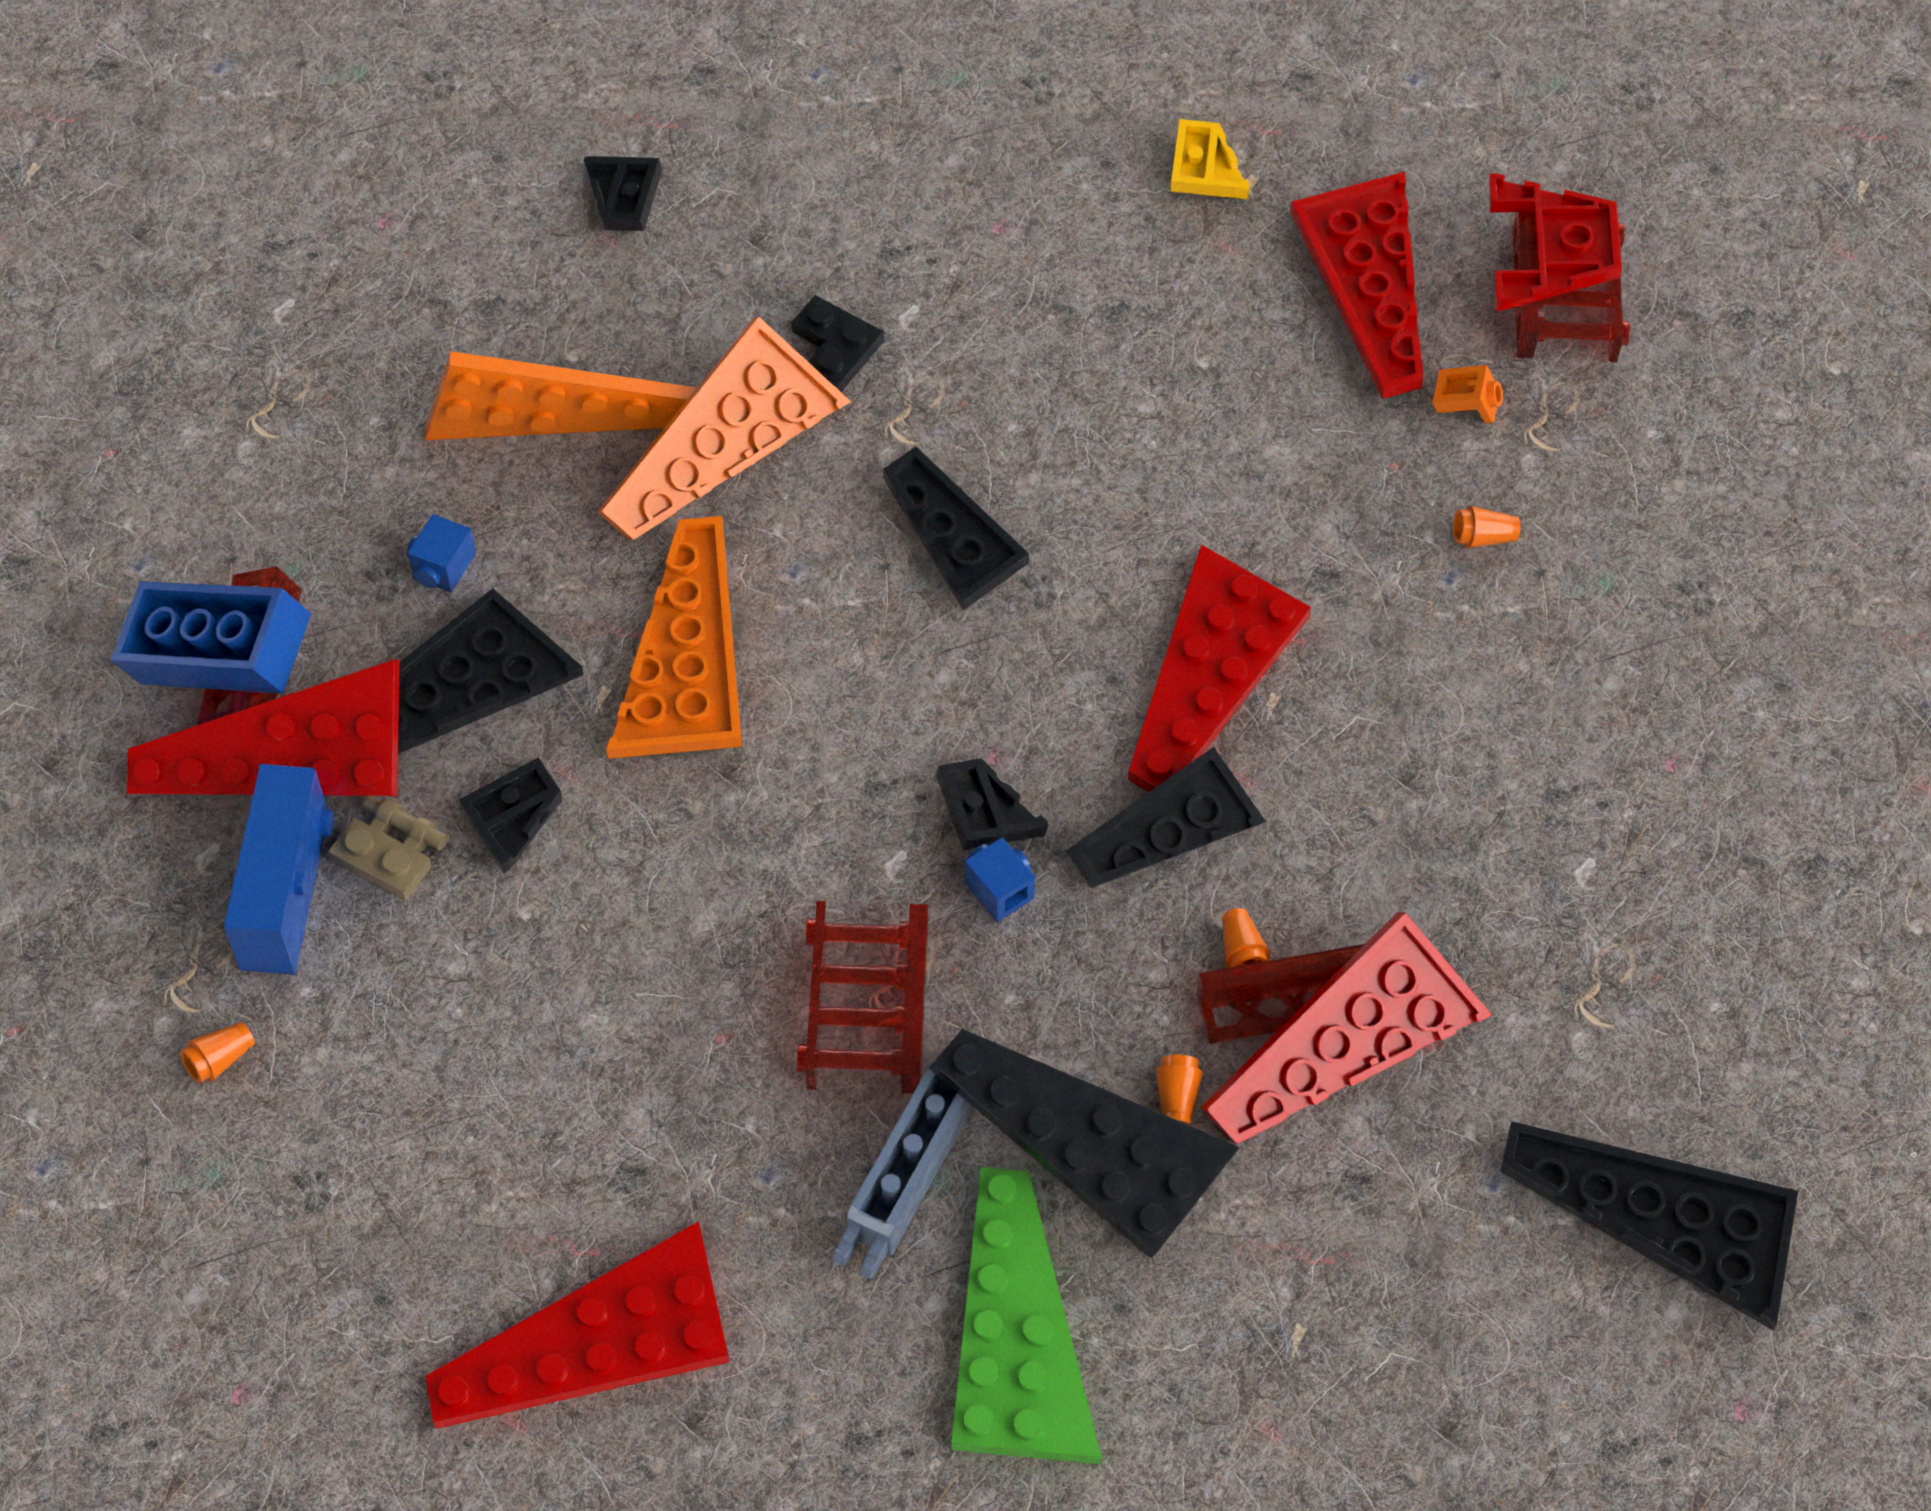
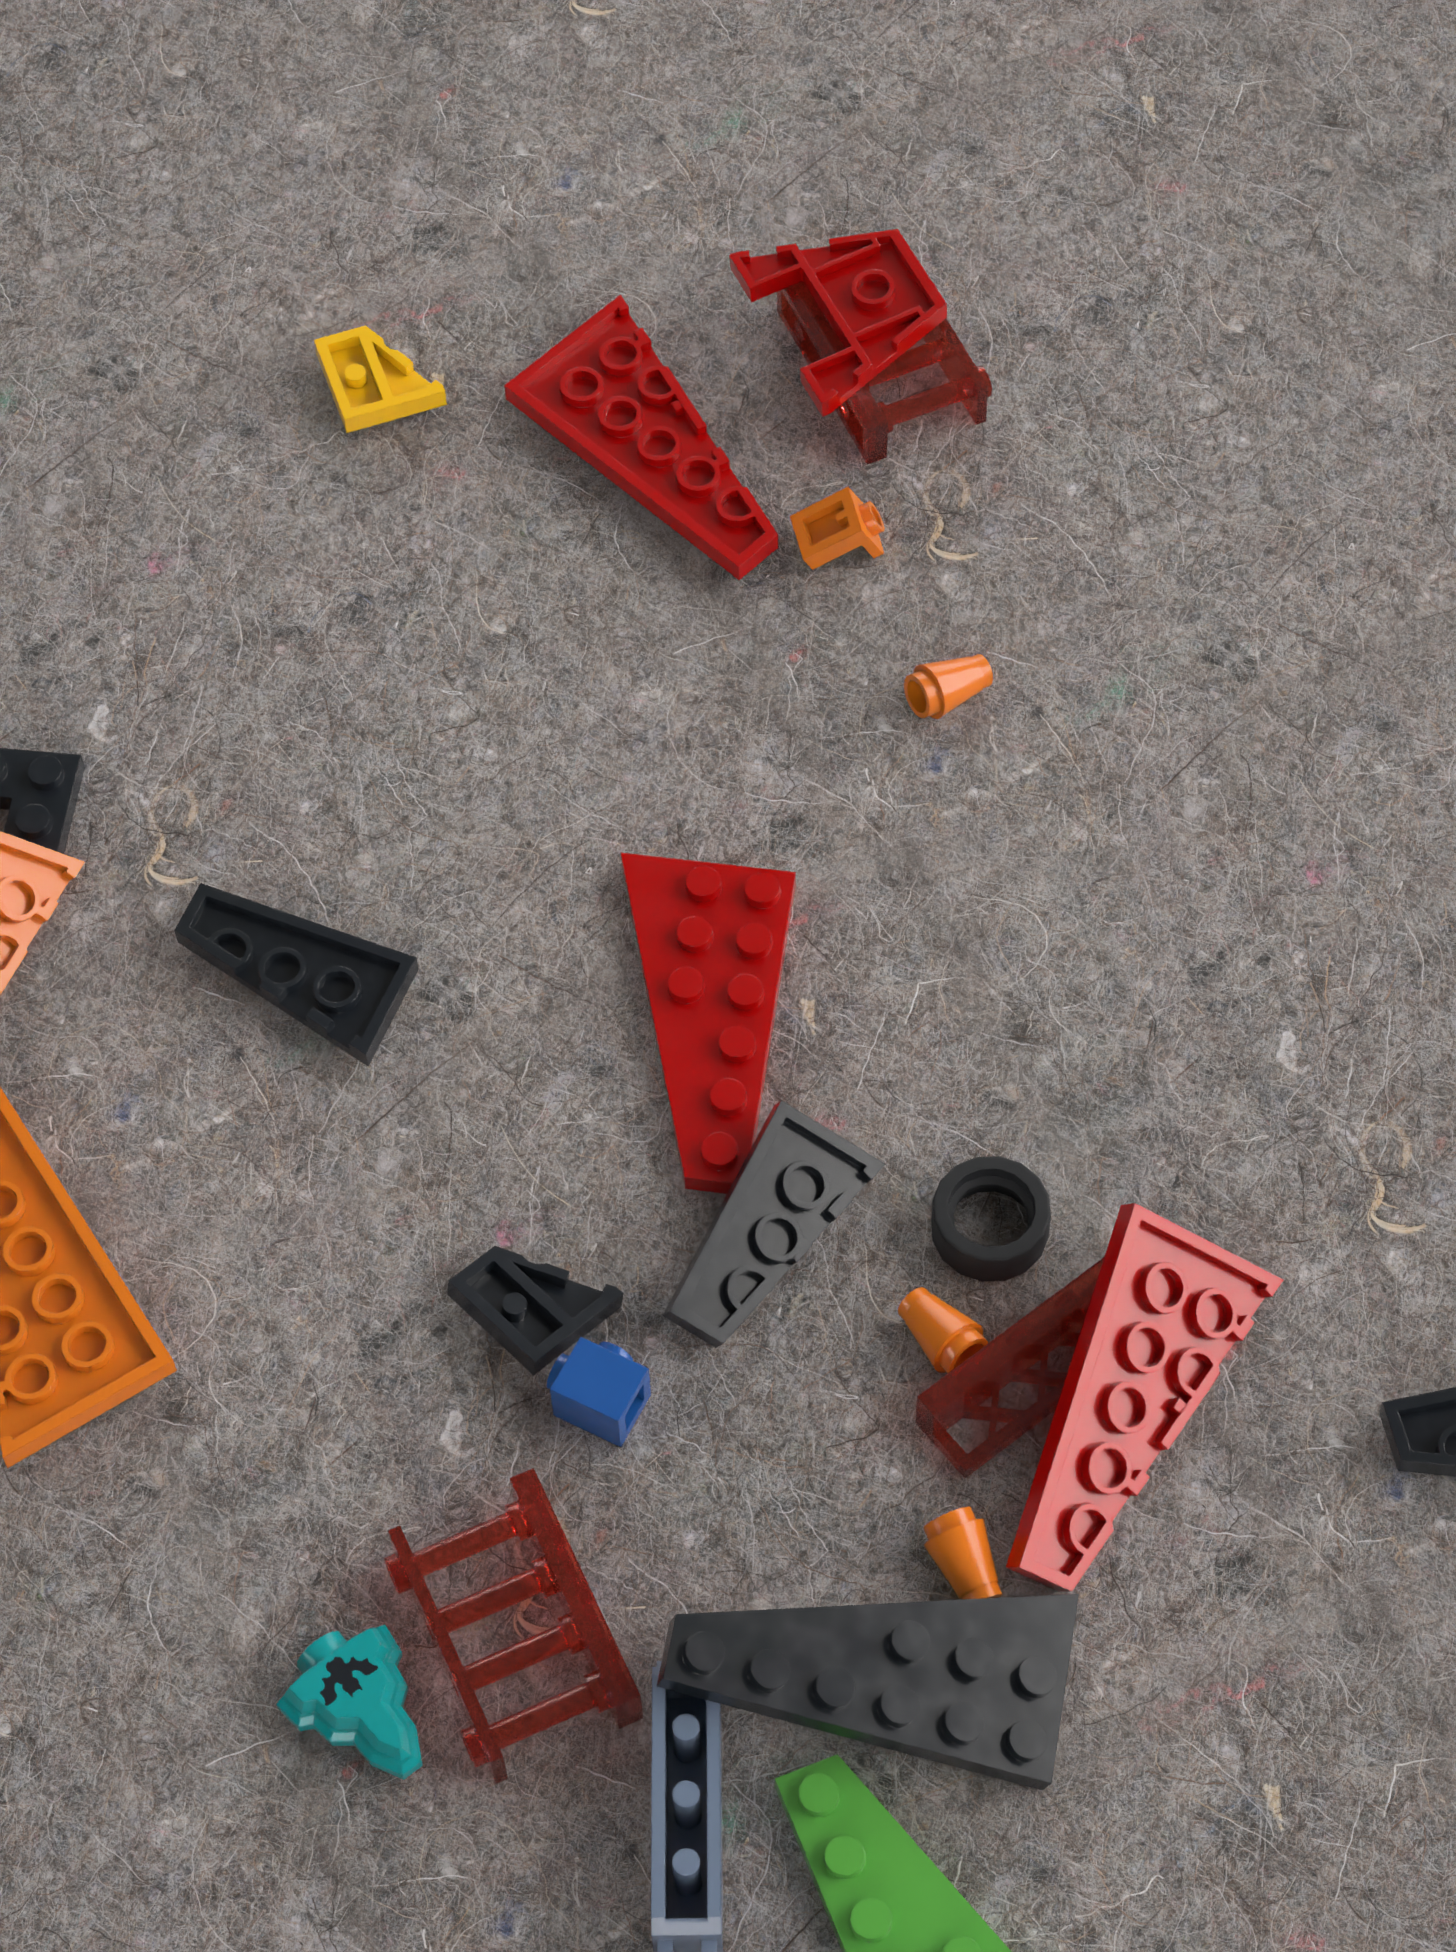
camera: 25 degrees left, 0 degrees up
none -> teal rock [276,1624,423,1780]
none -> black tyre [931,1156,1051,1282]

